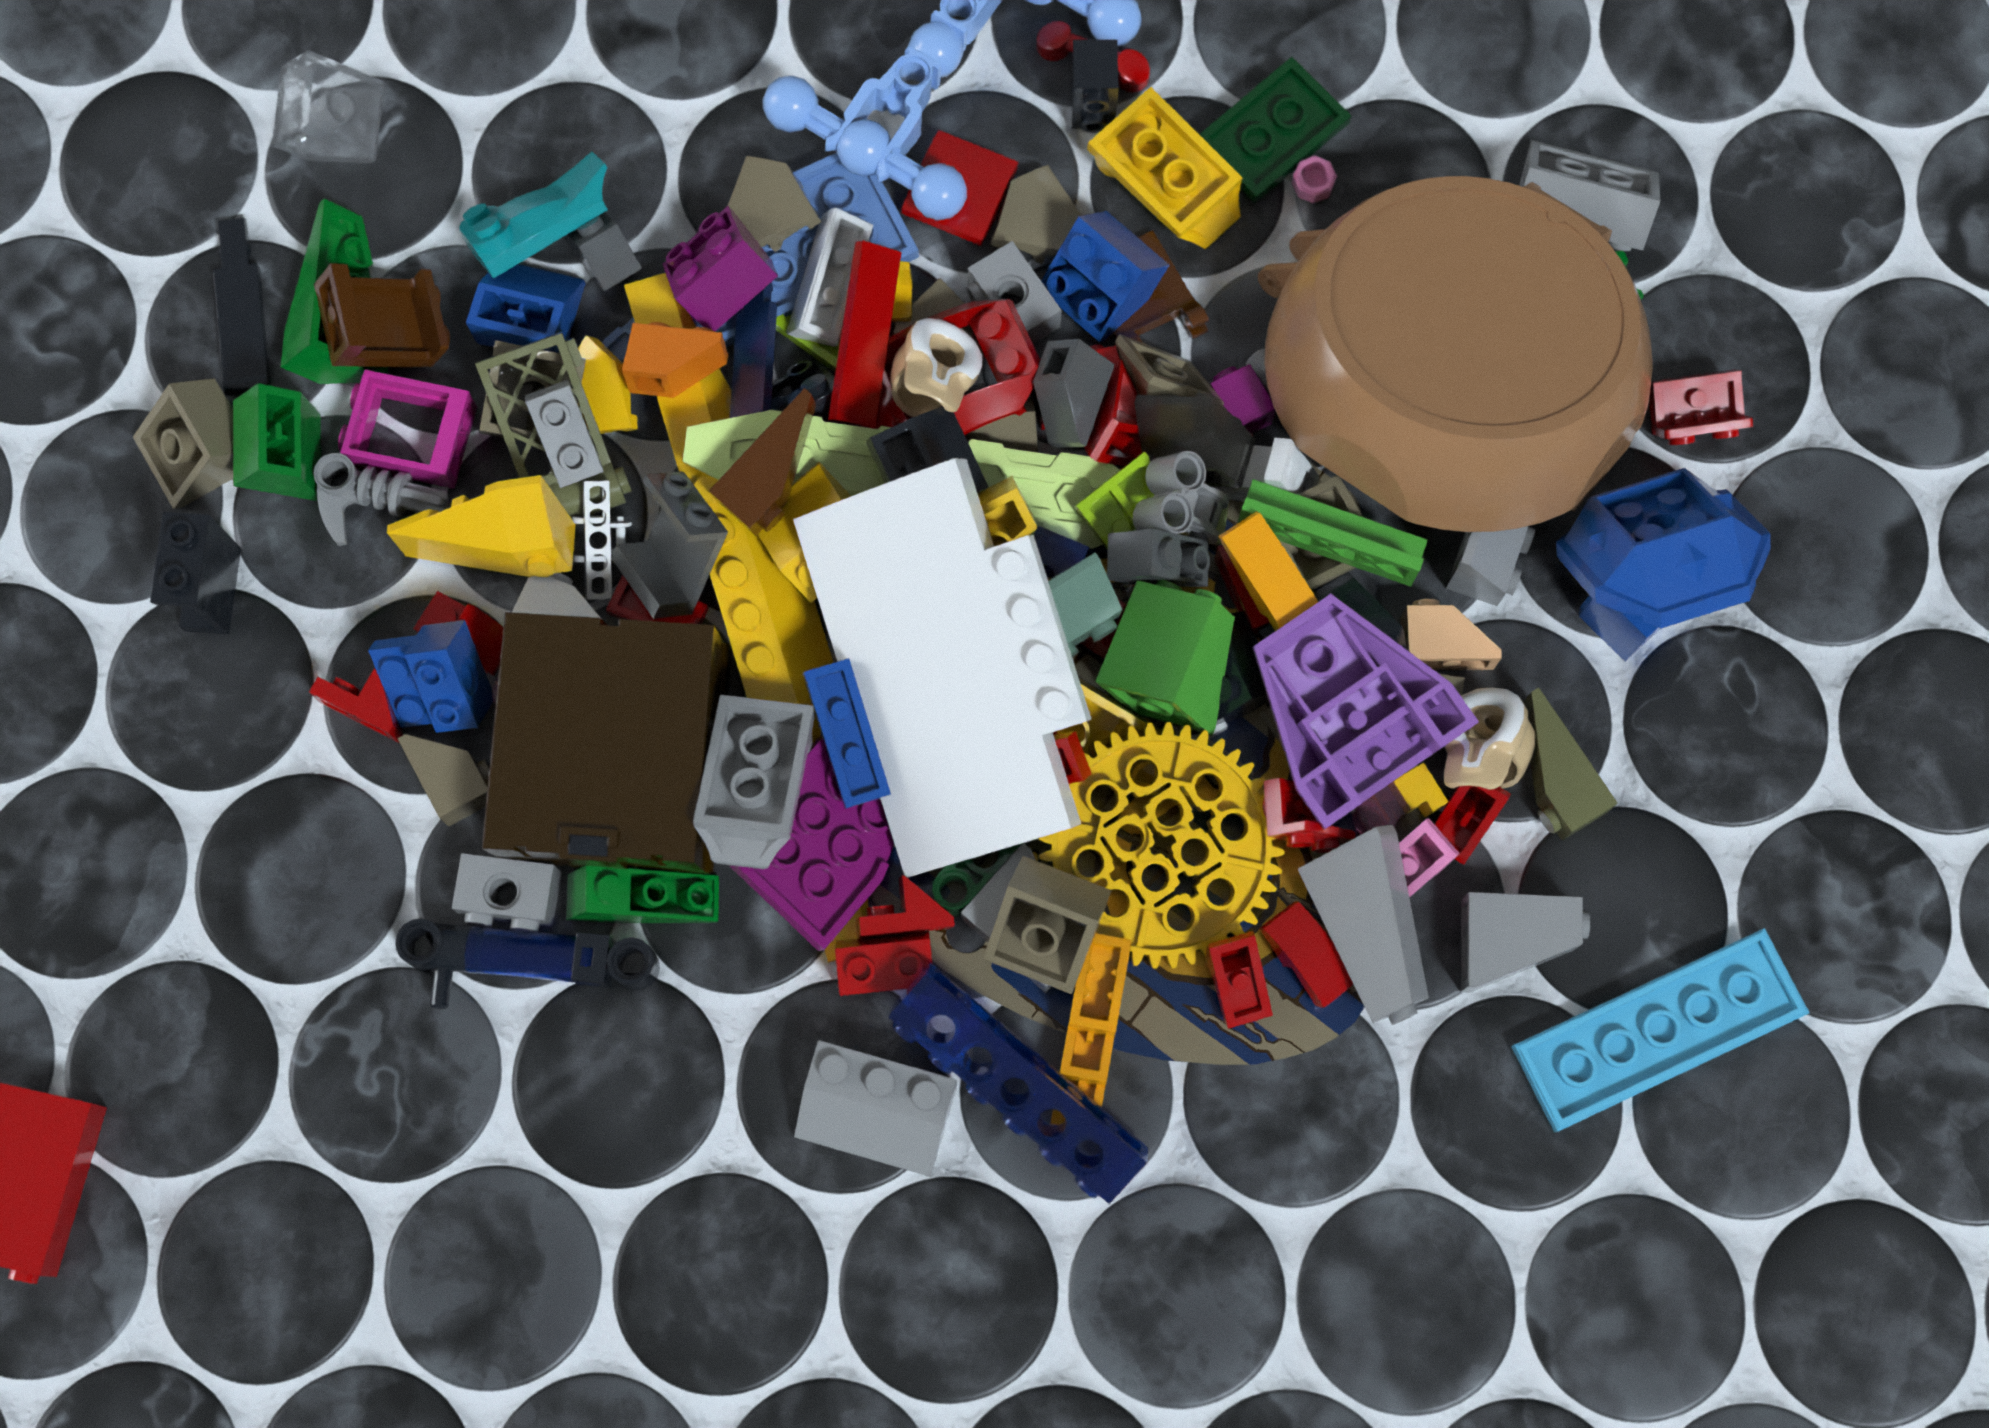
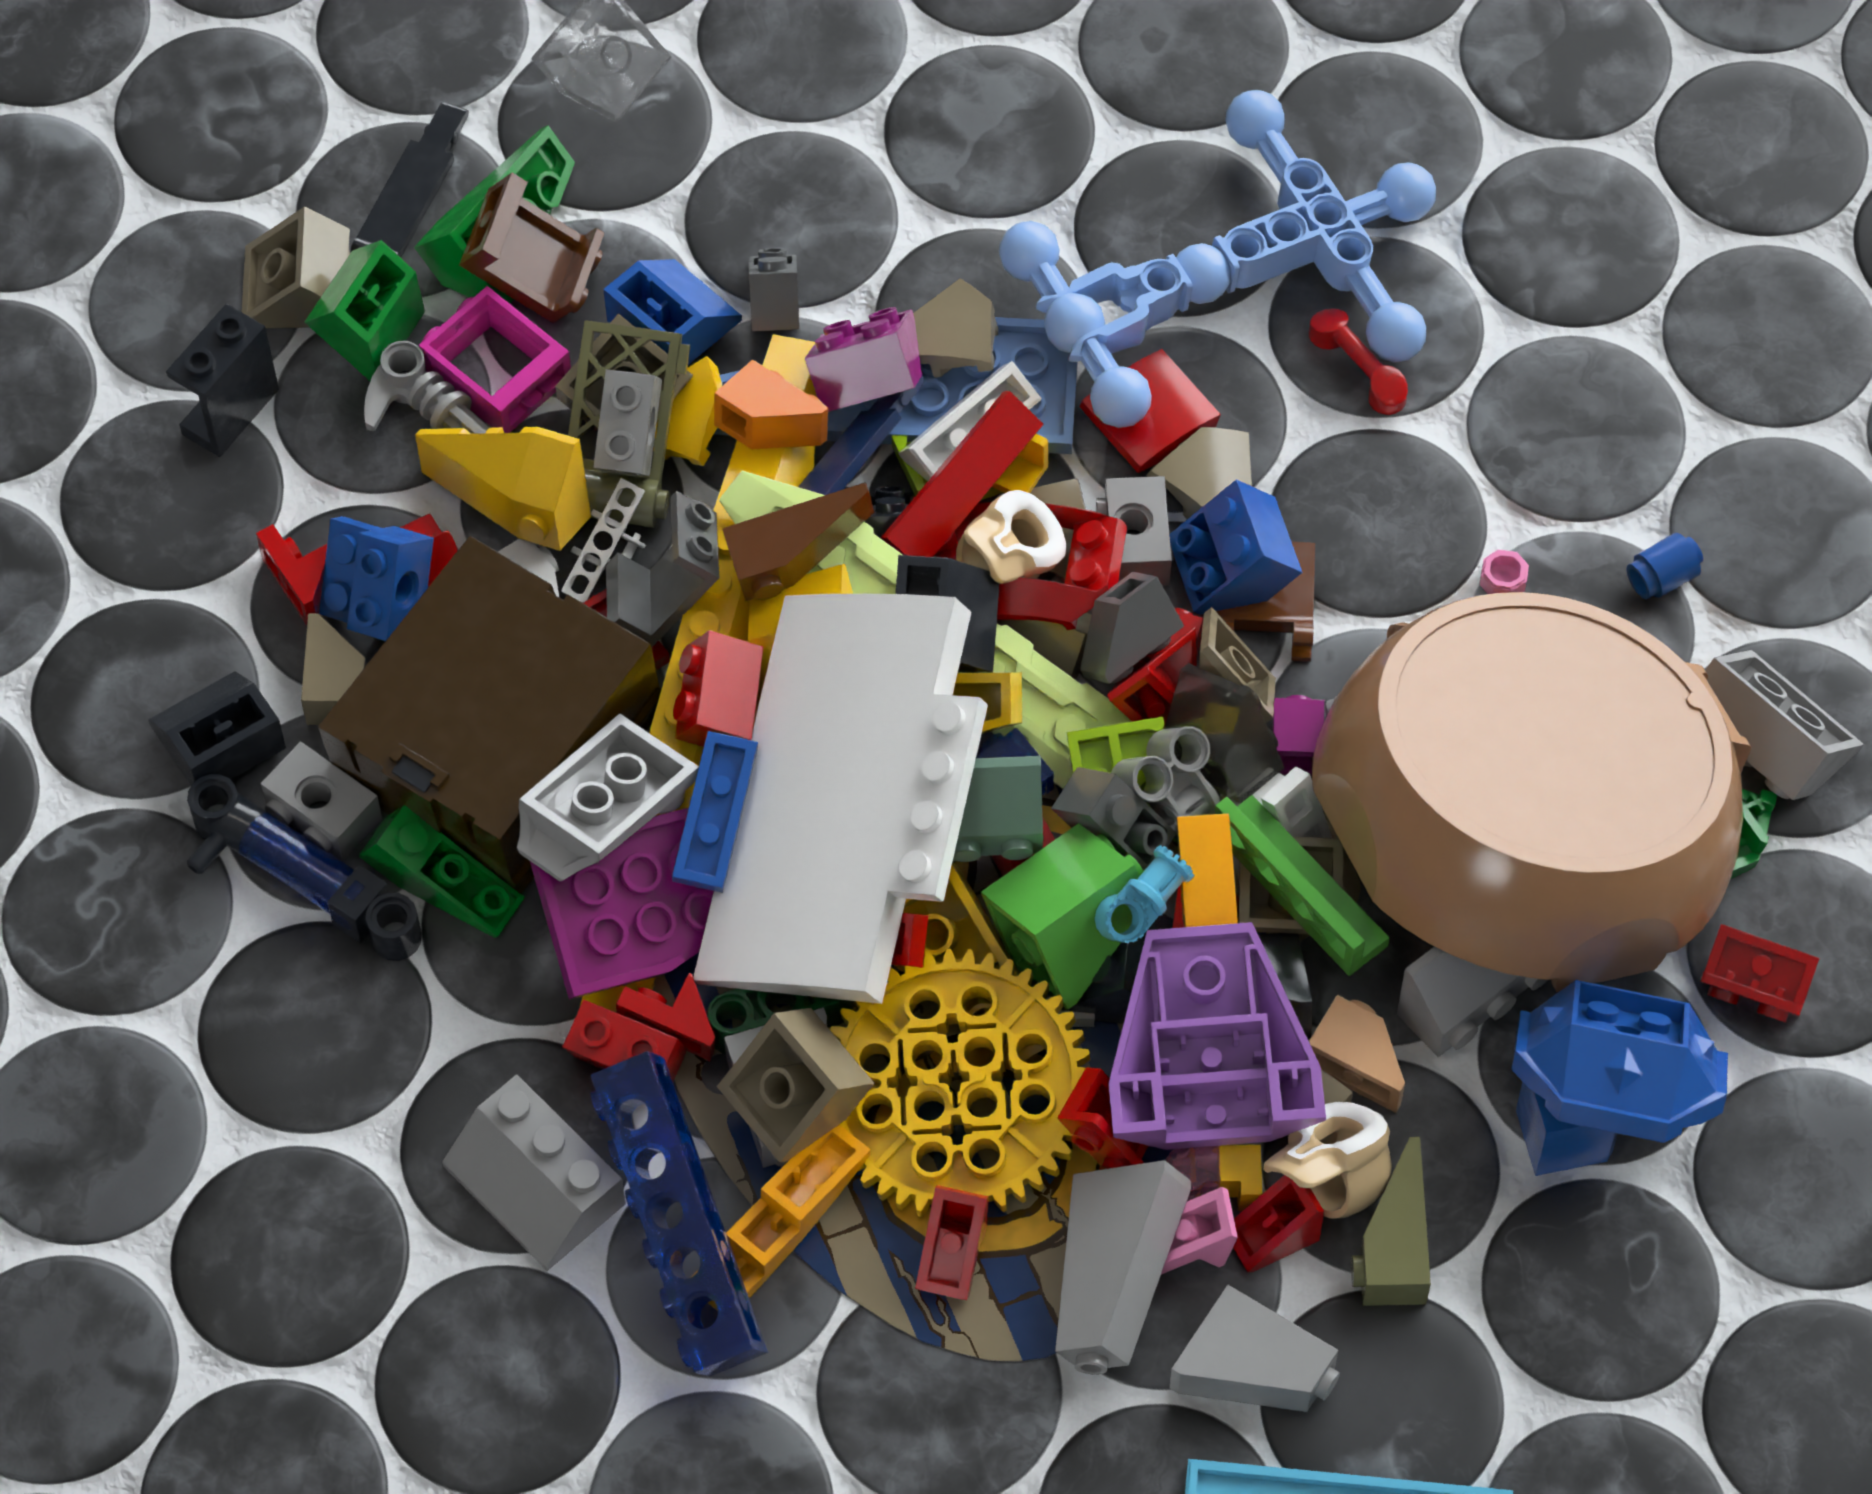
camera: 30 degrees right, 15 degrees down
teal slope [459,151,608,279] -> none
black brick [1071,39,1119,133] -> none
yellow slope [1087,87,1243,249] -> none
dark green plate [1199,57,1352,204] -> none
red slope [1260,901,1354,1008] -> none
none -> black slope [148,671,286,785]
none -> brick [673,630,763,747]
none -> medium azure connector [1095,845,1194,943]
none -> blue brick [1626,533,1703,599]

